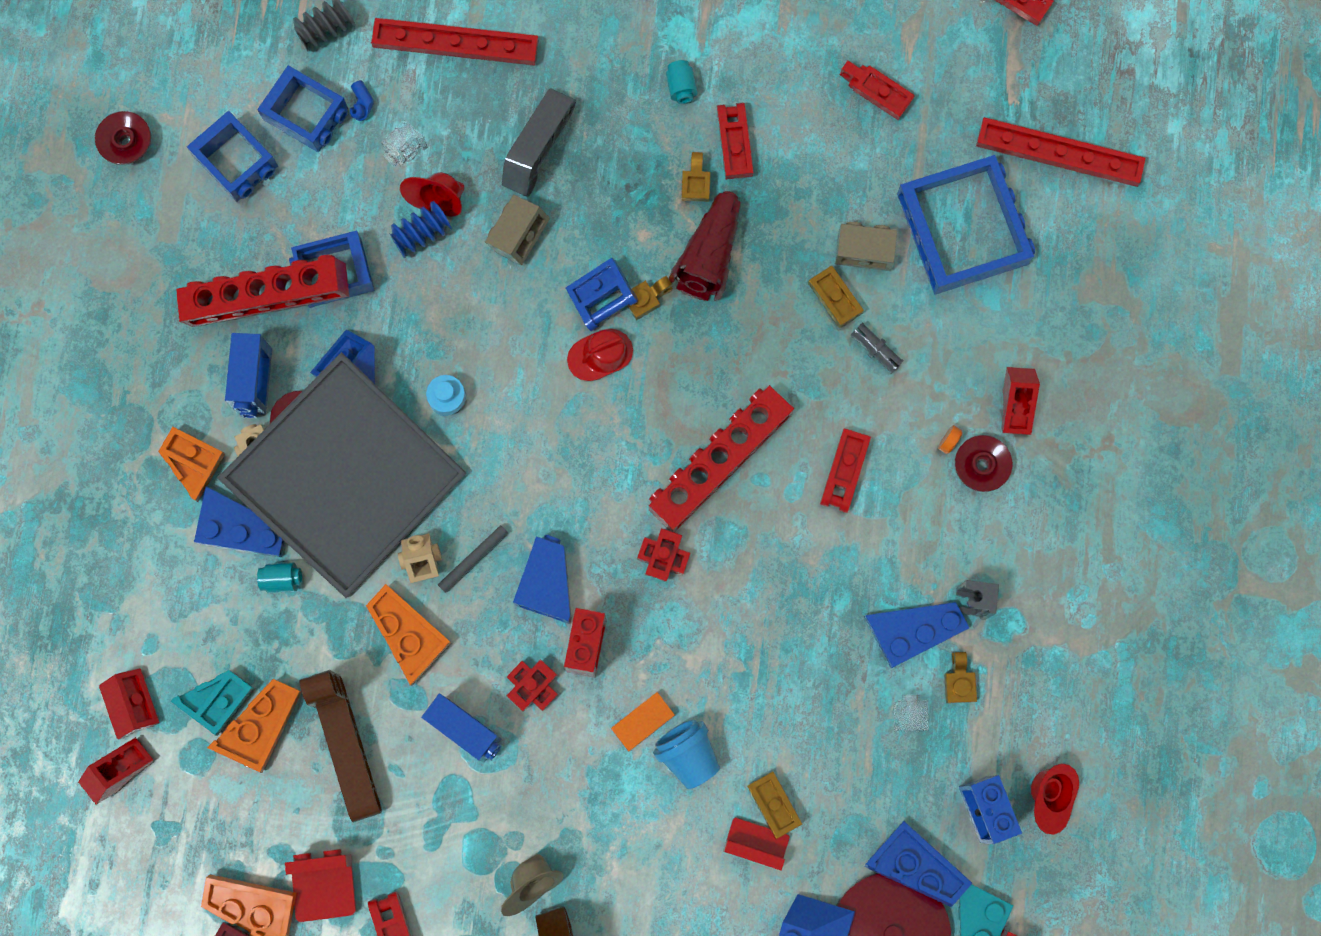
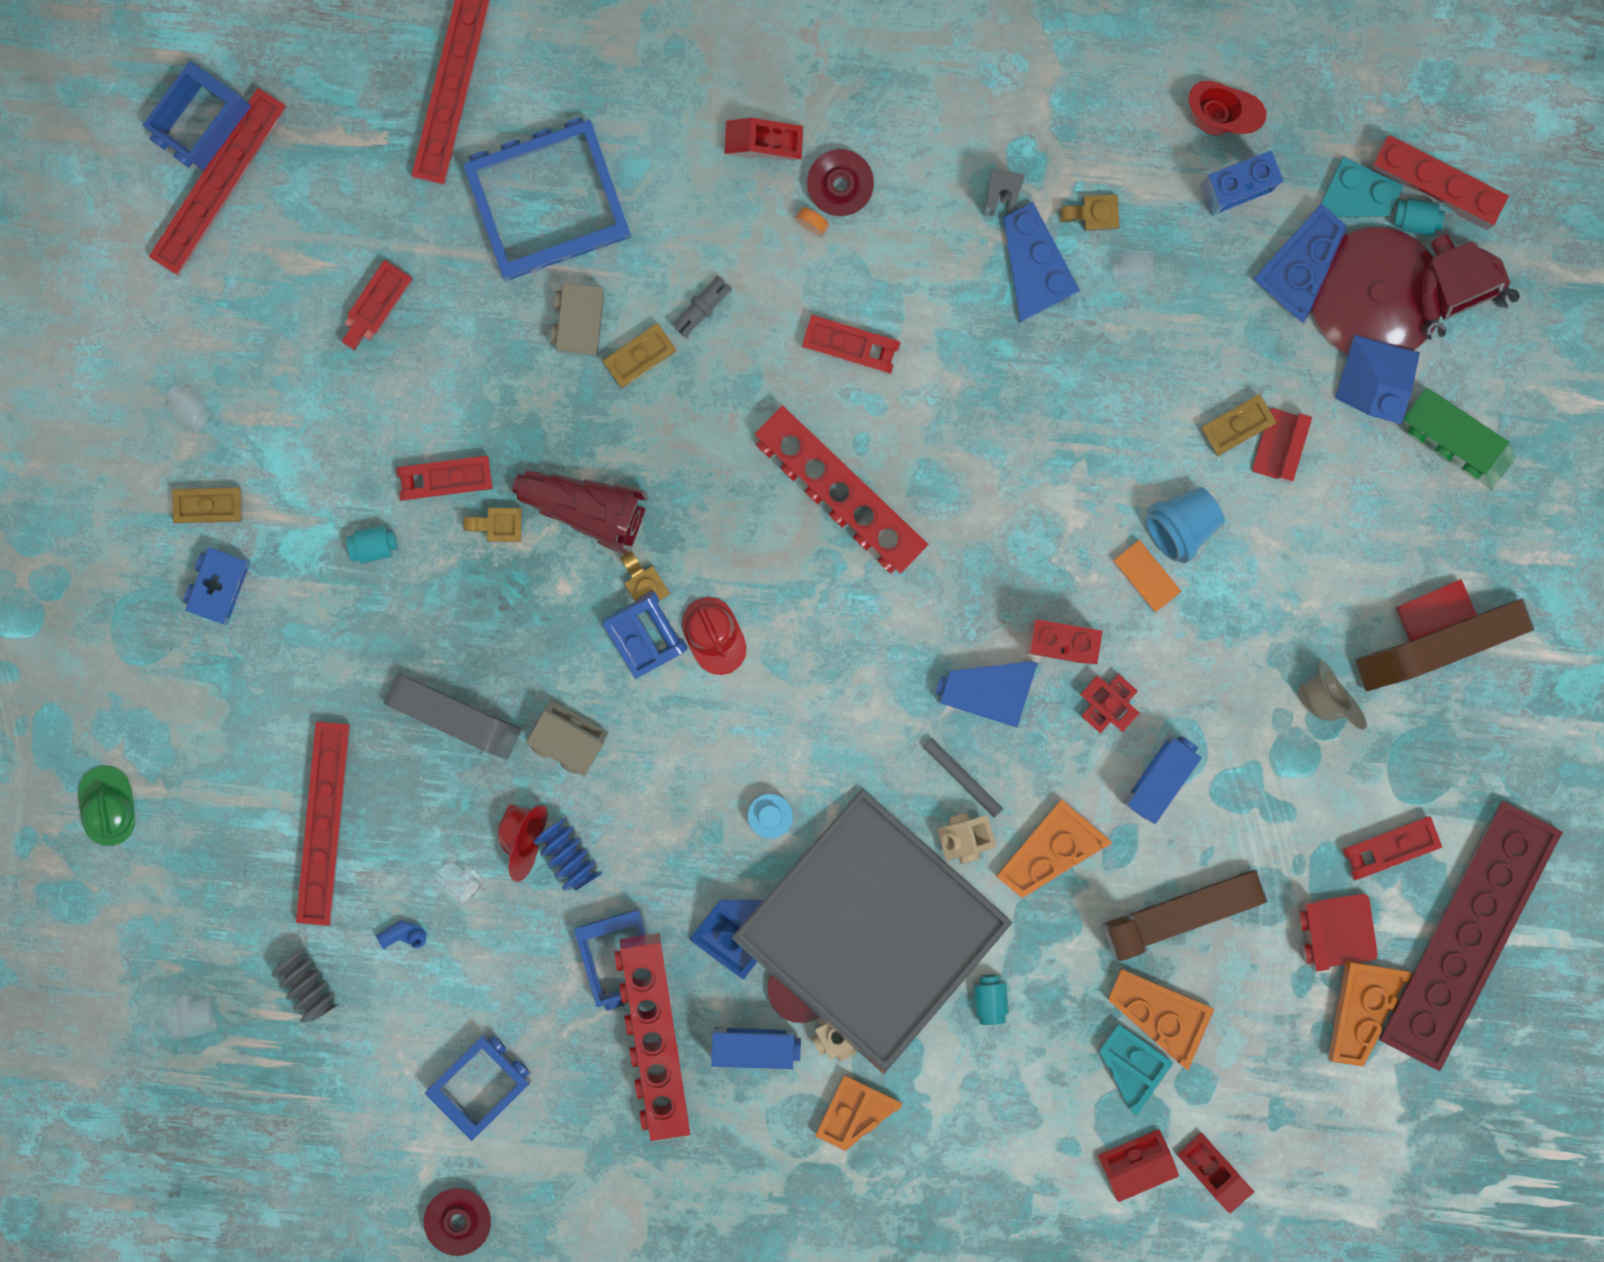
camera: 90 degrees left, 10 degrees up
blue wing [194,486,285,557] -> none
blue window [257,65,348,152] -> none
red piece [637,528,691,582] -> none

